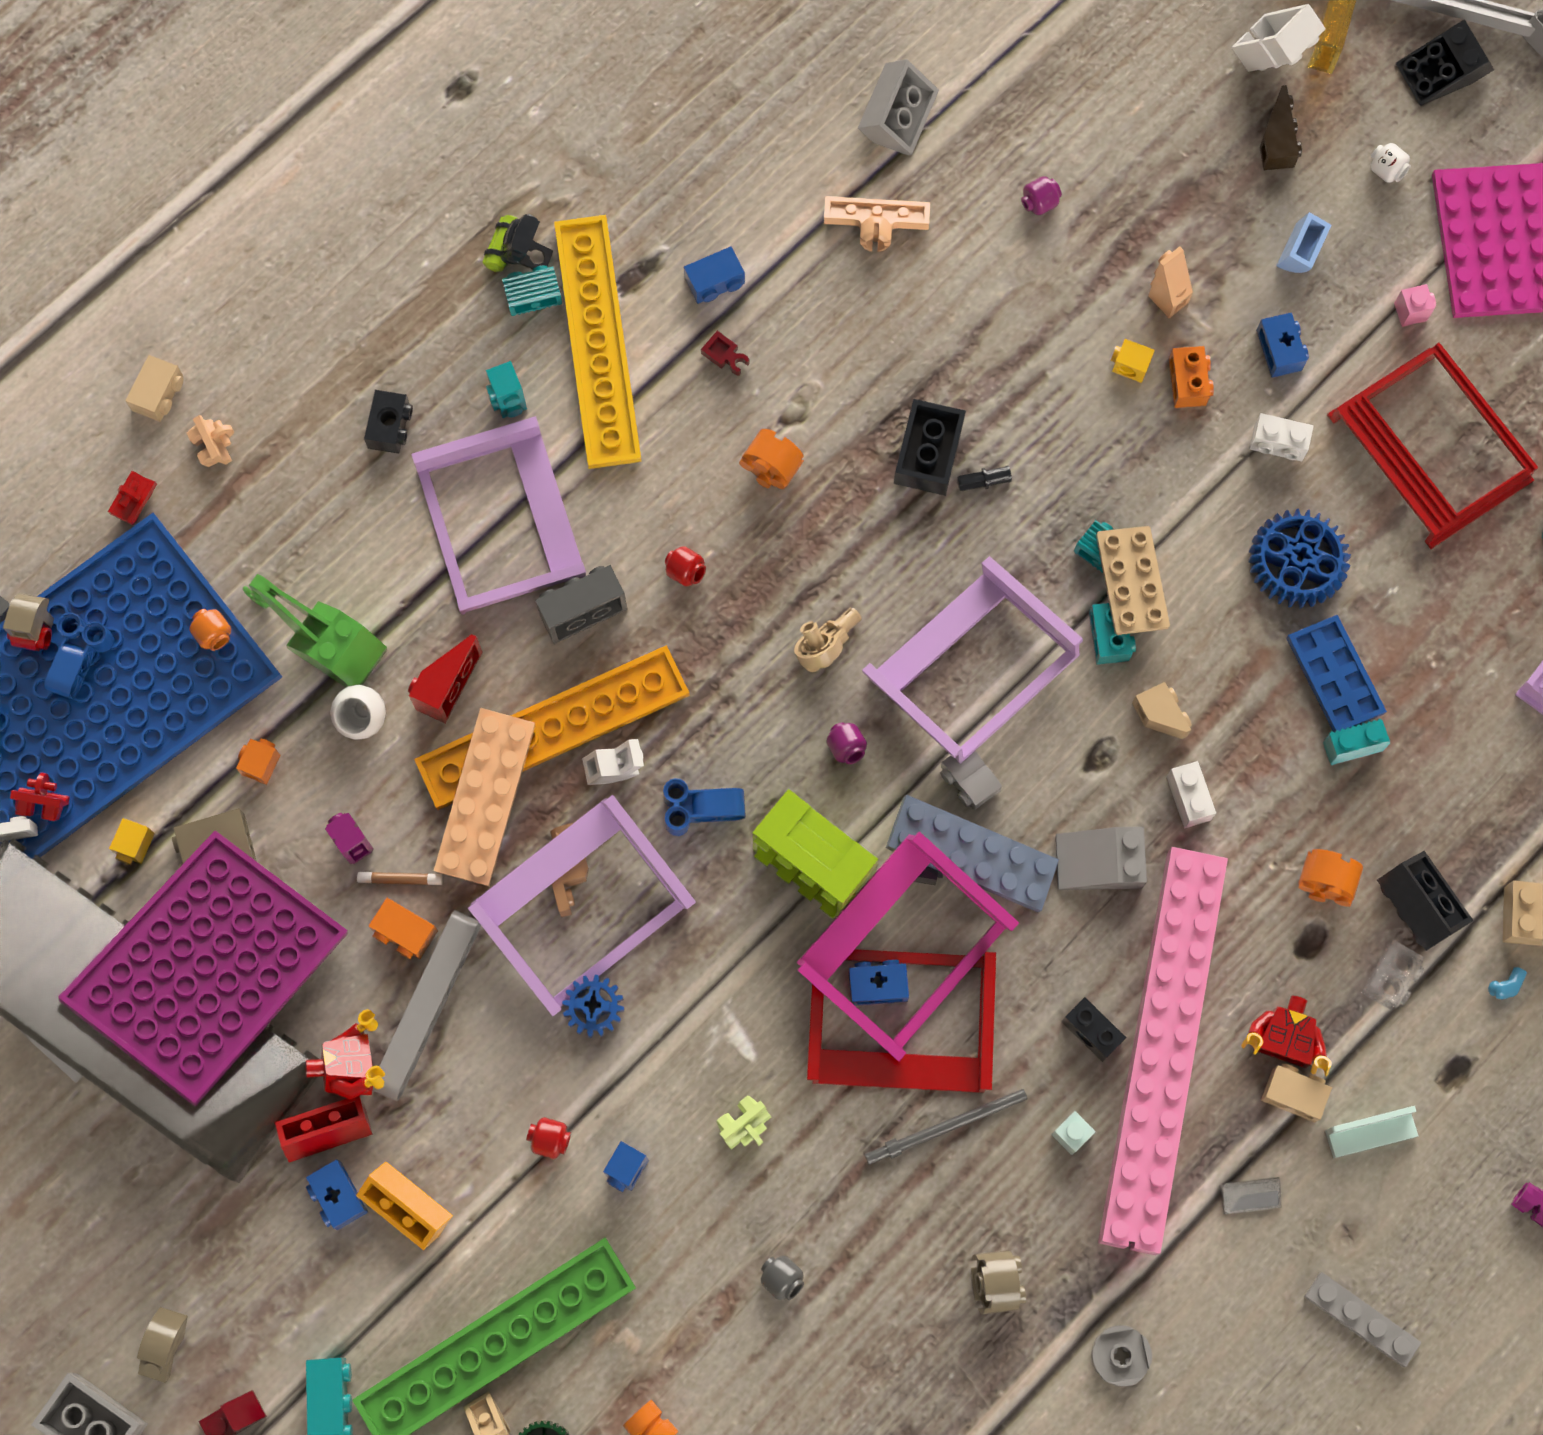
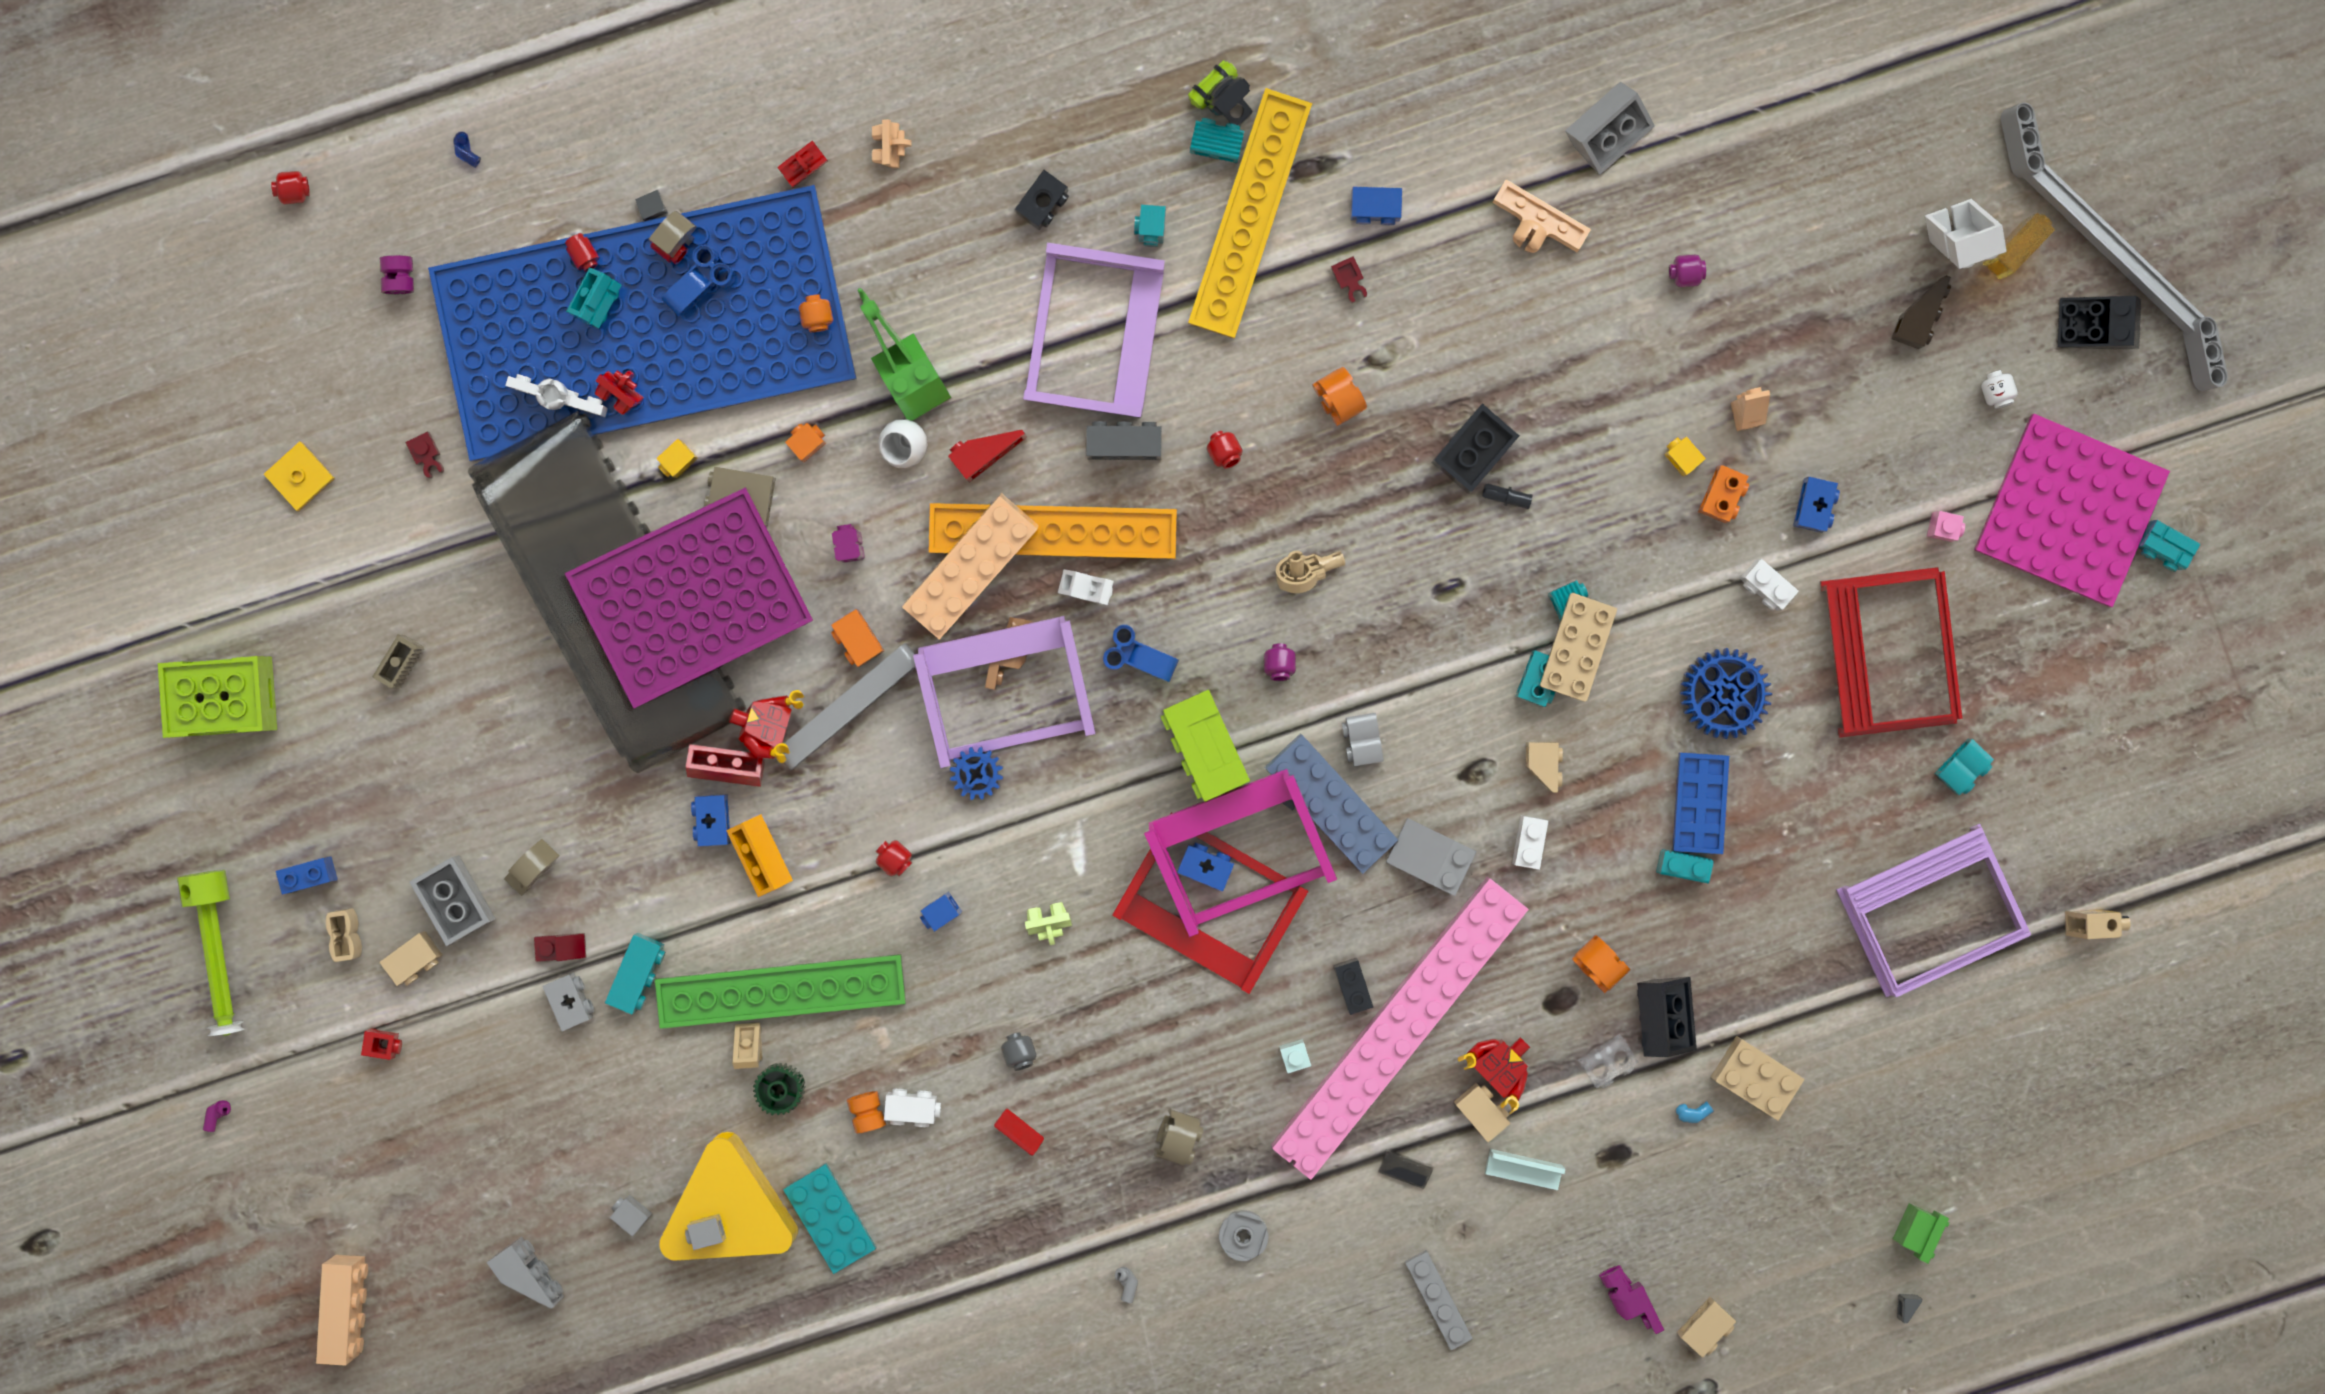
camera: 25 degrees right, 15 degrees up
tan brick [125,355,184,422] -> none
medium nougat bar [357,872,443,885] -> none
lavender piece [862,556,1083,764] -> none
dark grey bar [864,1089,1028,1165] -> none
light blue brick [1276,212,1332,273] -> none
none -> white brick [884,1089,941,1127]
none -> red slope [994,1109,1044,1156]

